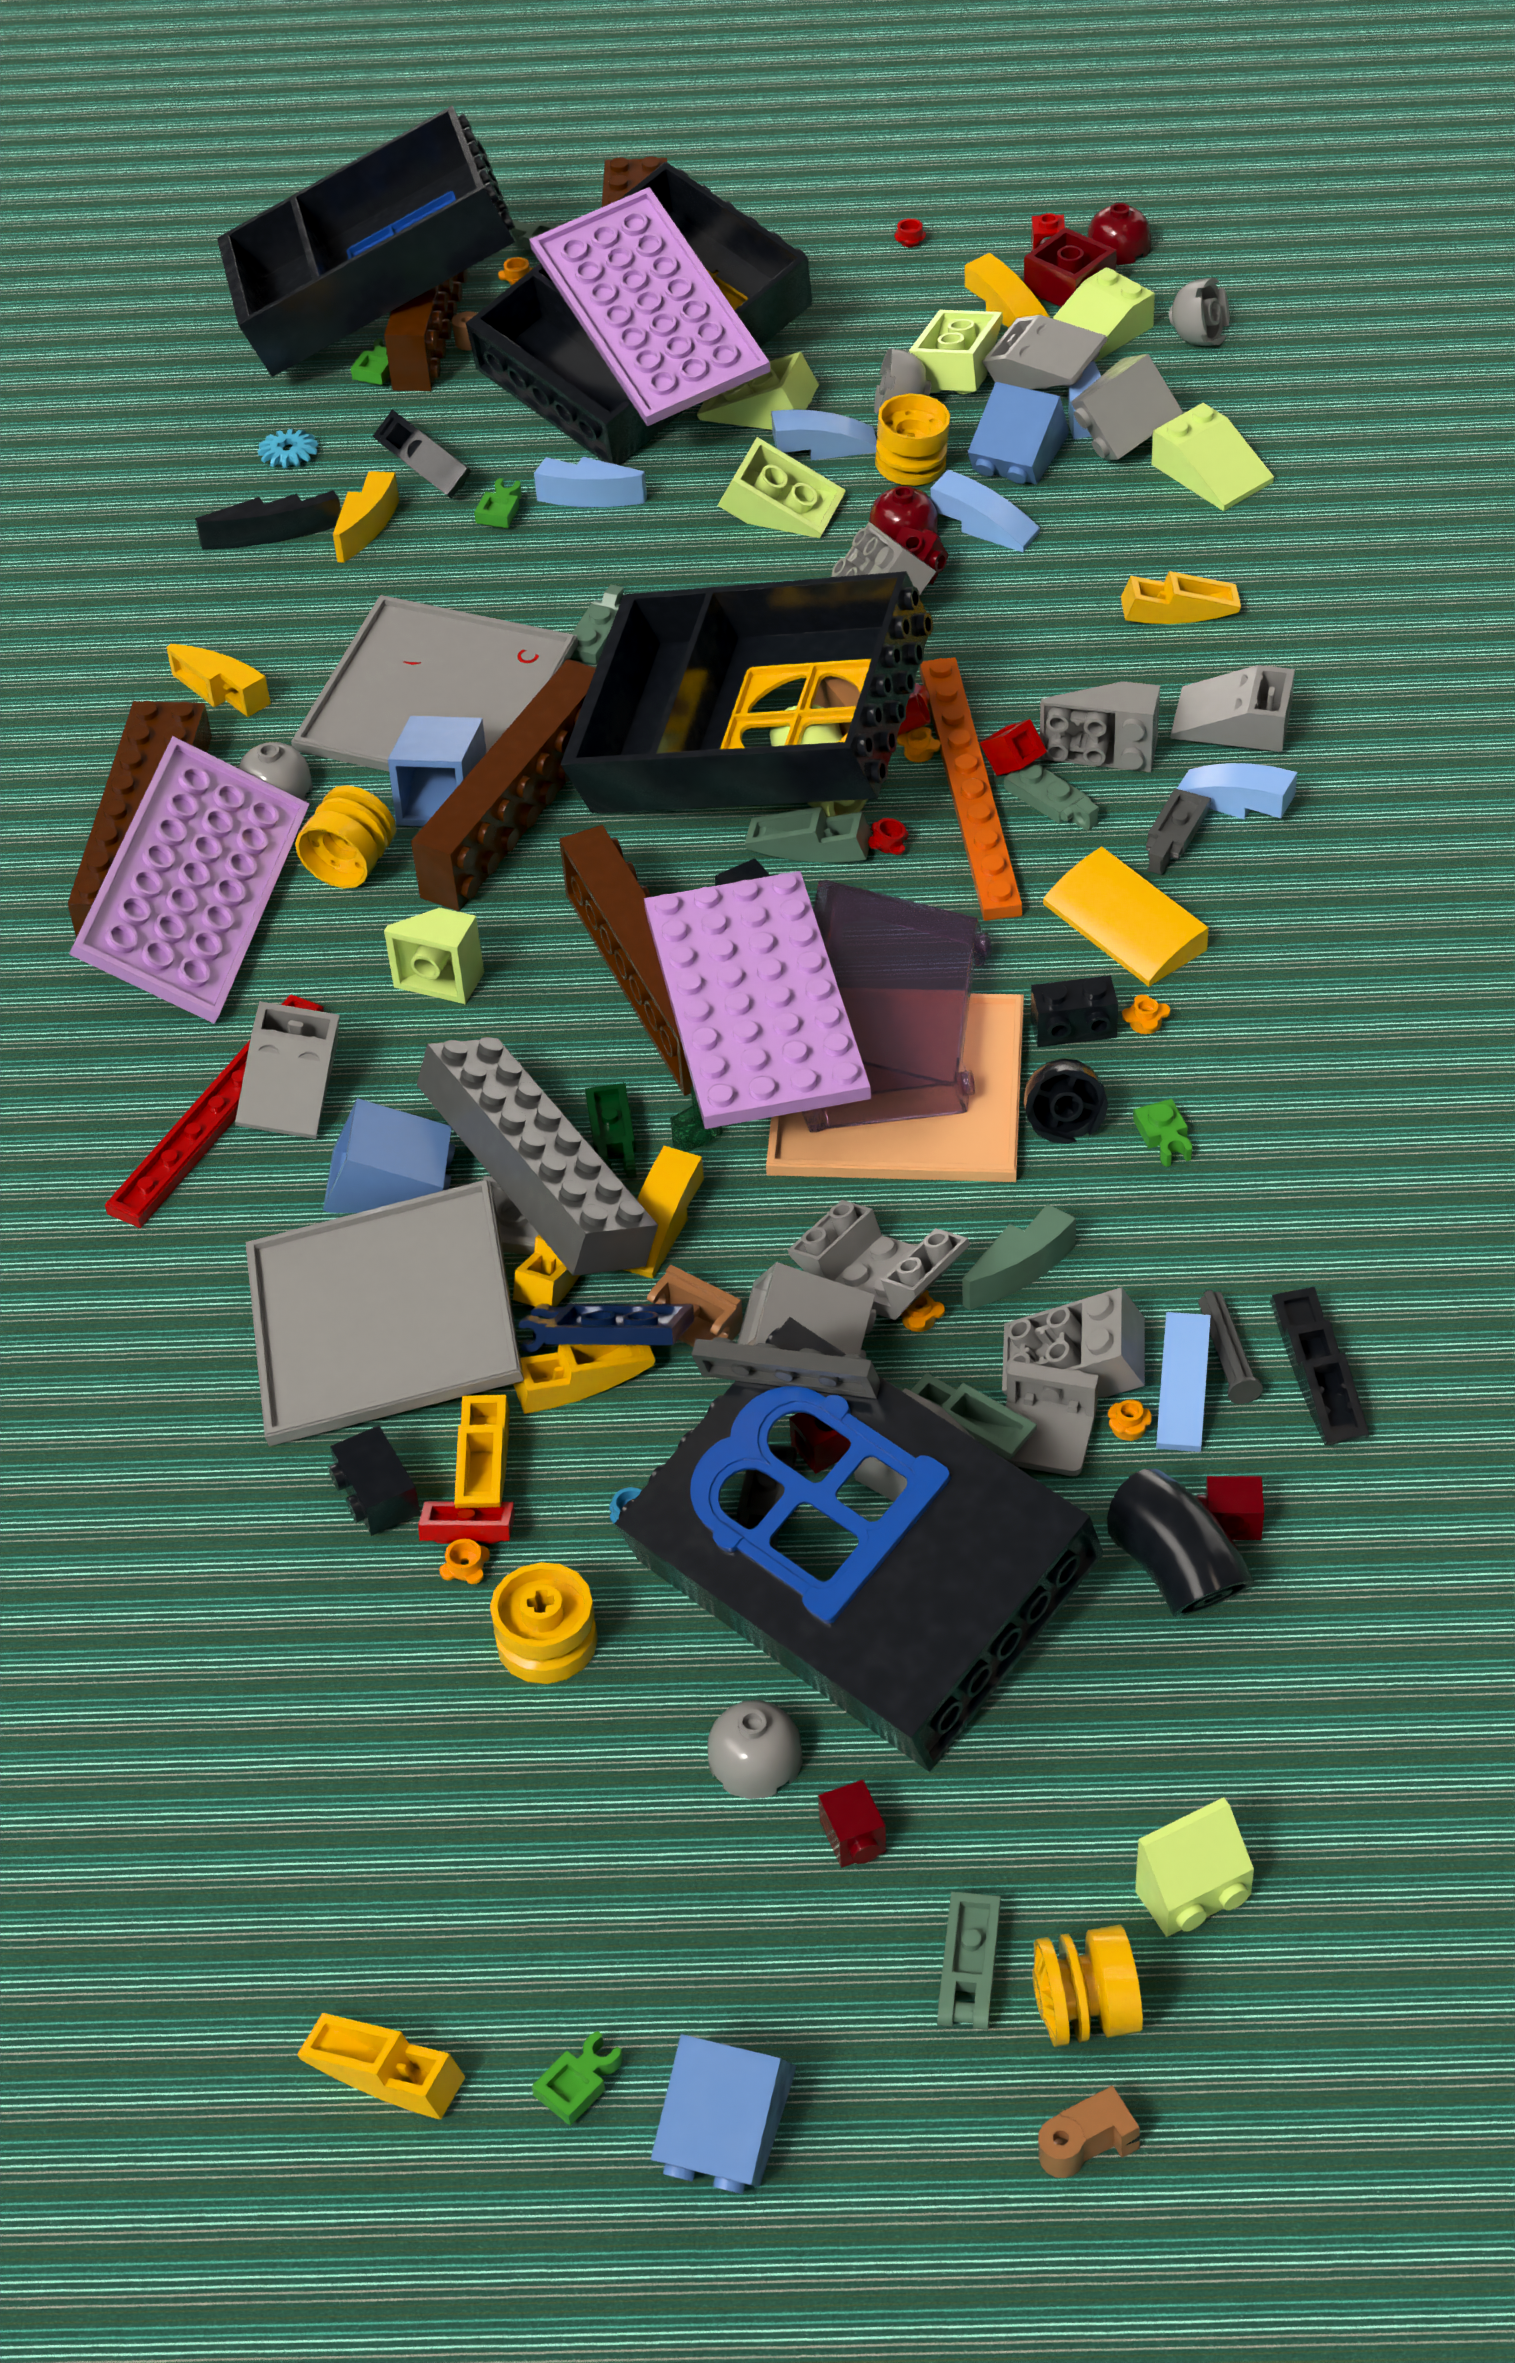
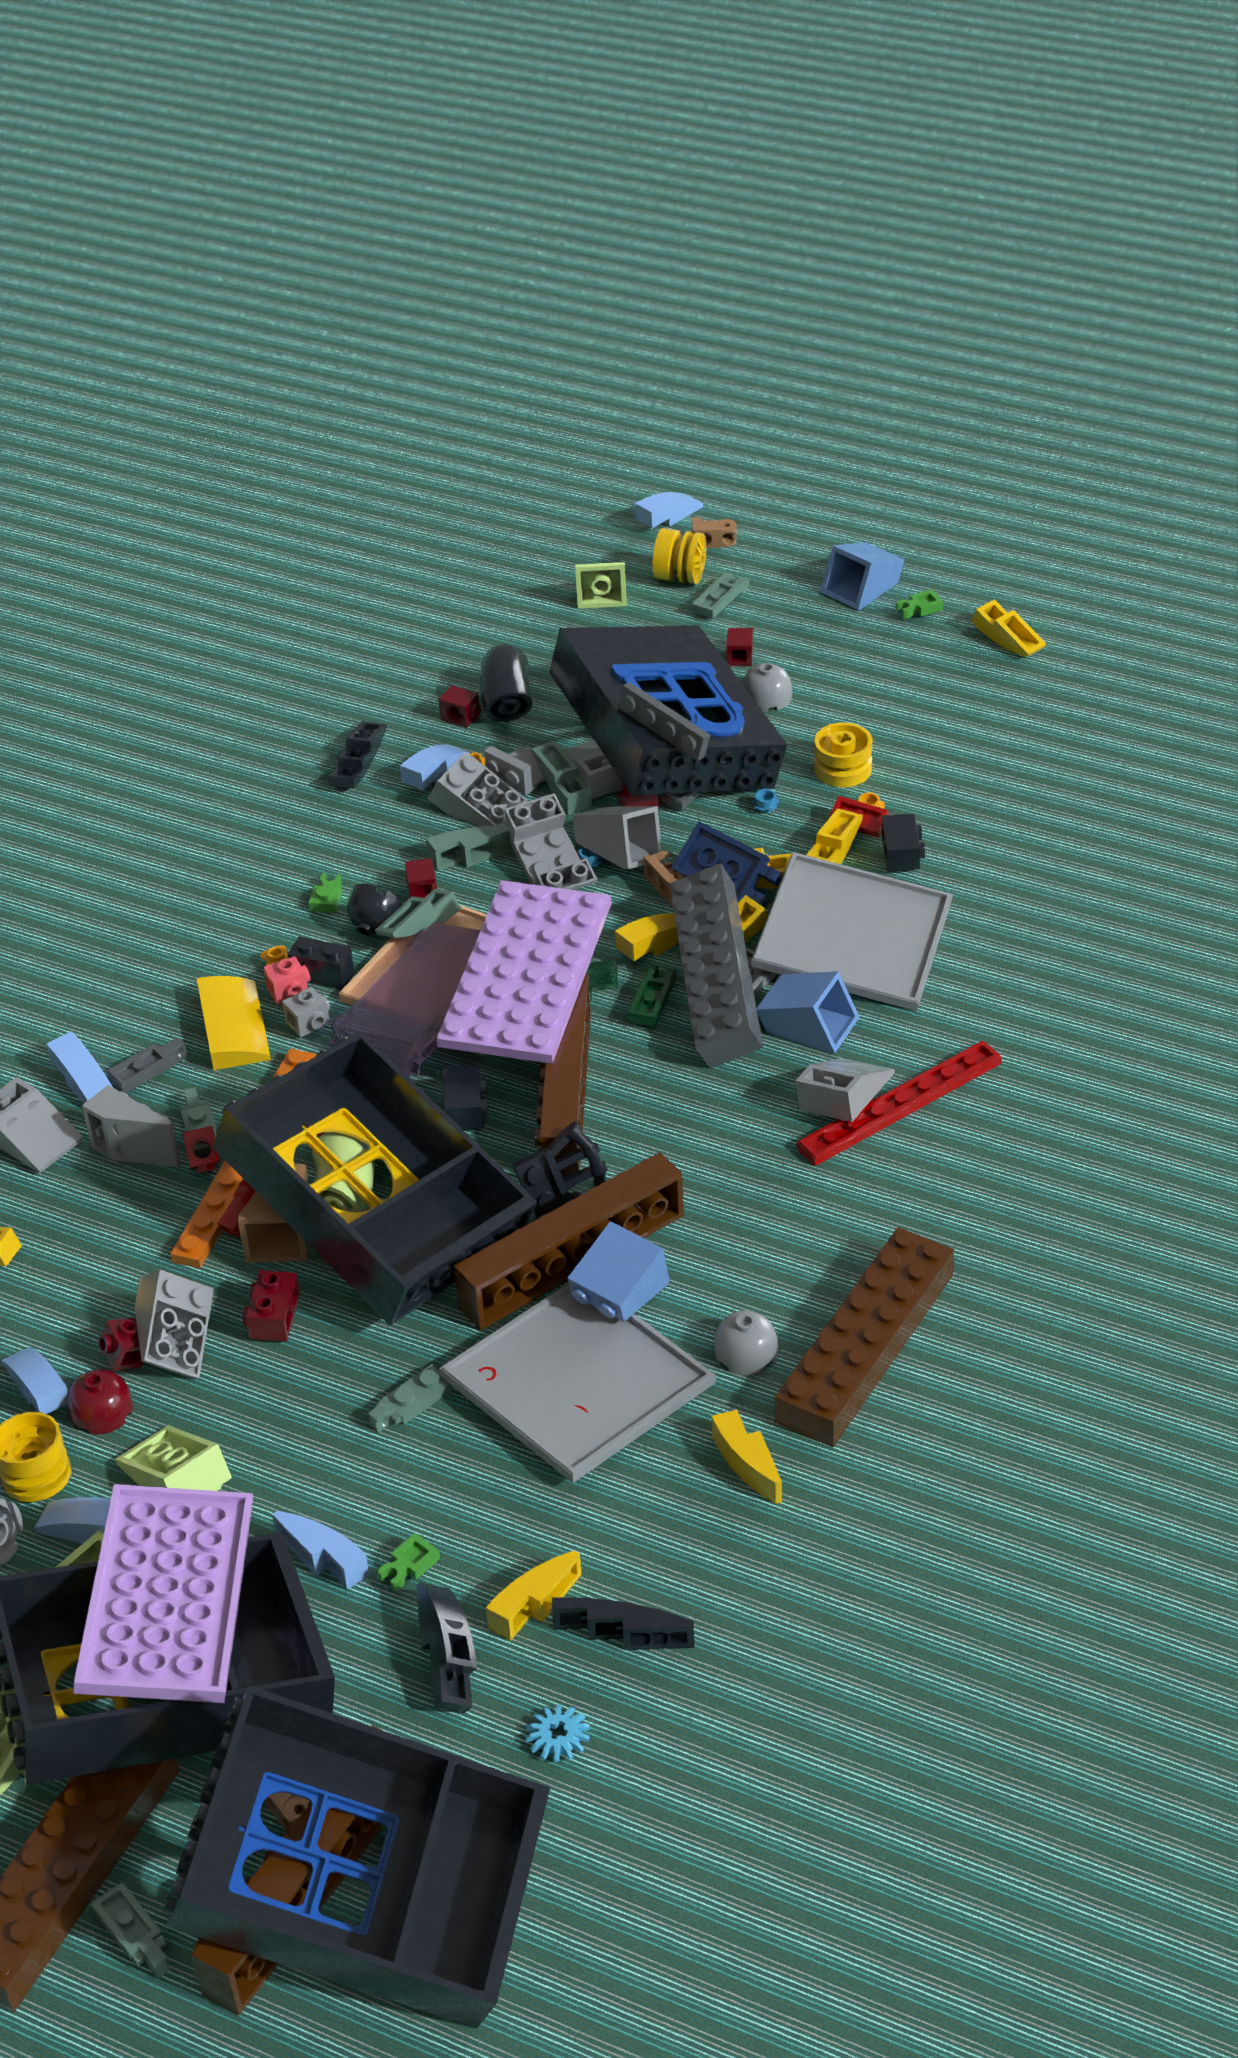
camera: 155 degrees left, 5 degrees down
lavender plate [69,736,309,1024] -> none
yellow wheel [295,785,396,889] -> none
yellowish green slope [384,908,484,1004] -> none
dark grey axle [1198,1290,1263,1404] -> none
none -> coral brick [263,956,310,1005]
none -> light grey brick [282,987,330,1038]
none -> sand green slope [375,889,462,938]
none -> dark red brick [405,858,437,898]
none -> black plate [512,1121,608,1219]
none -> light blue slope [635,492,703,528]

